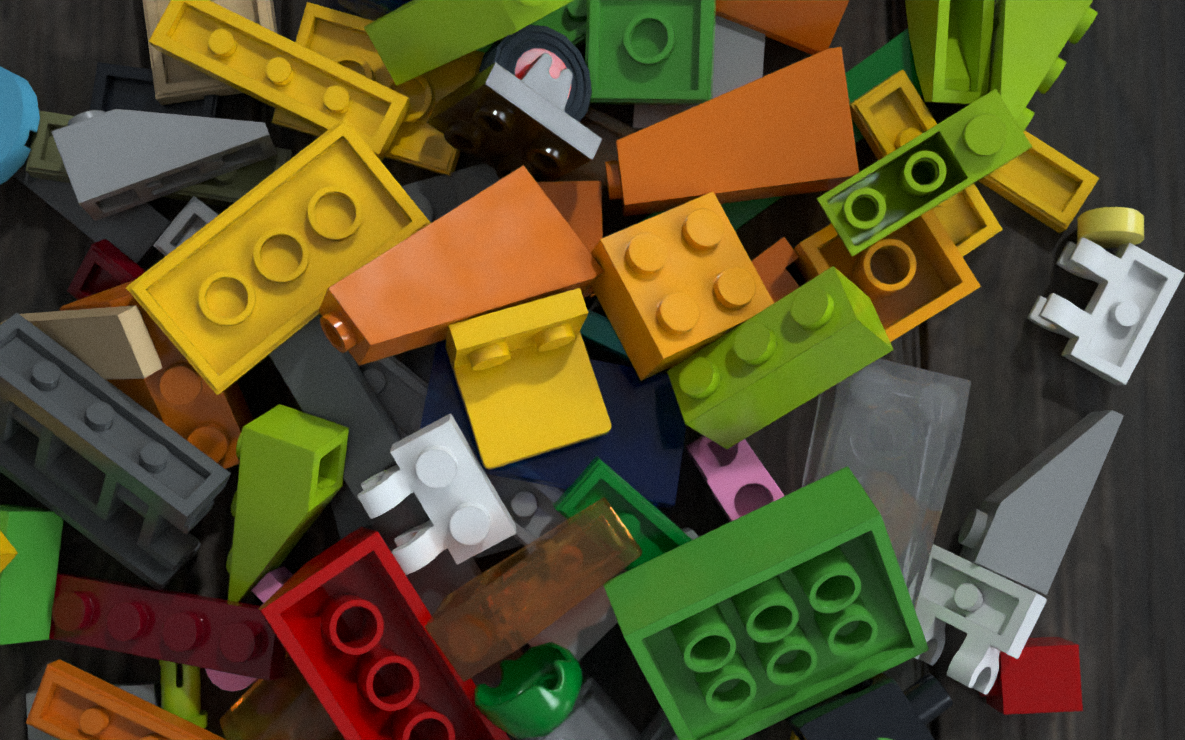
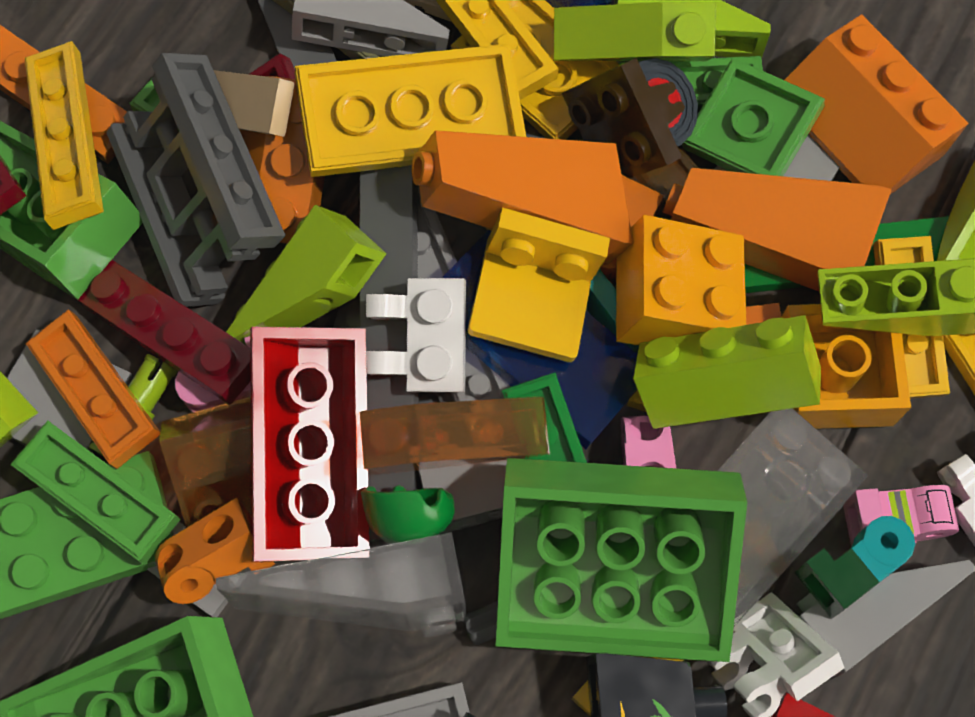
camera: 25 degrees right, 15 degrees down
none -> leg [794,516,915,619]
none -> bright pink leg [843,485,959,547]

